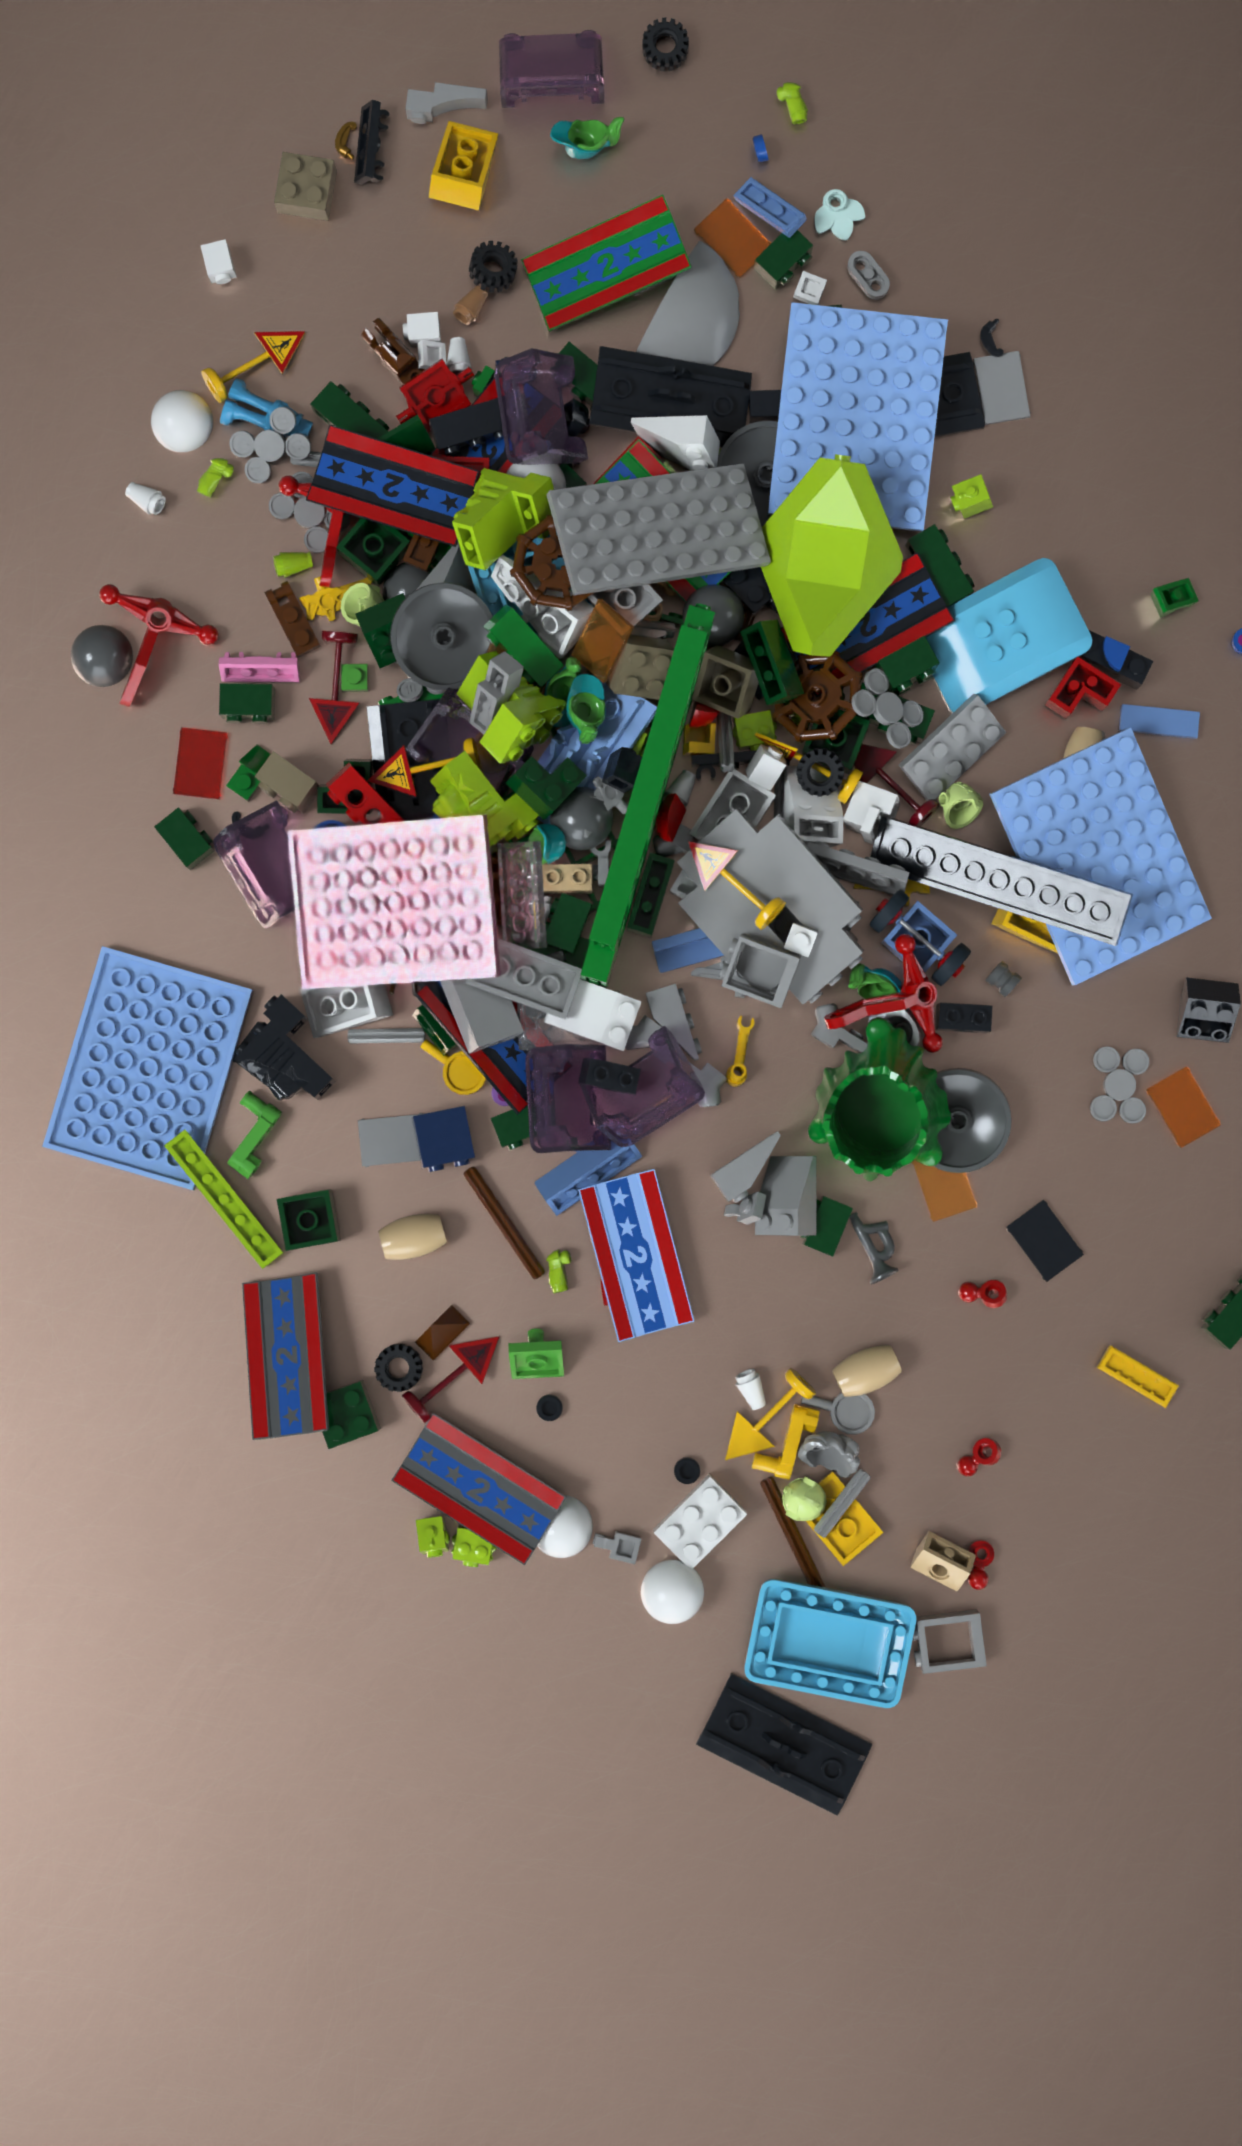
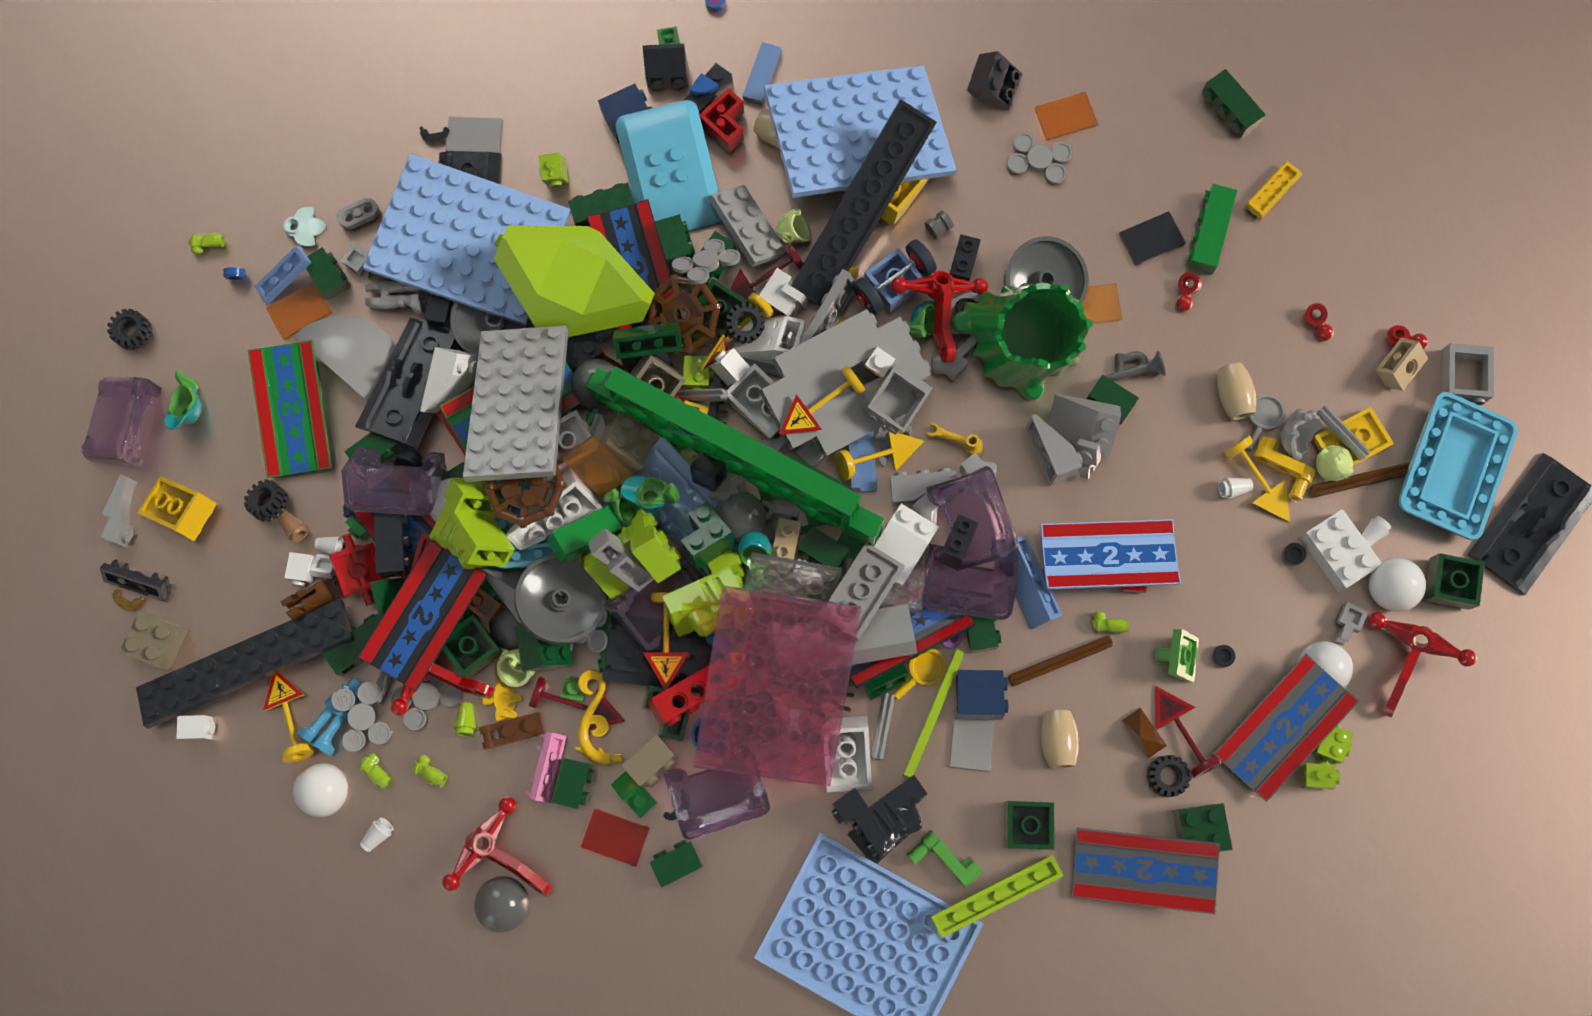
camera: 75 degrees left, 10 degrees down
none -> black plate [136,599,354,729]
none -> light grey piece [365,280,426,314]
none -> lime arm [413,755,448,787]
none -> yellow plant [574,669,622,766]
none -> dark blue brick [598,83,652,144]
none -> black slope [642,43,689,90]
none -> yellow piece [835,431,924,480]
none -> lime tile [903,649,964,778]
none -> green brick [1186,184,1238,274]
none -> white cone [1362,516,1391,546]
none -> red piece [1368,612,1477,718]
none -> dark green brick [1424,553,1485,610]

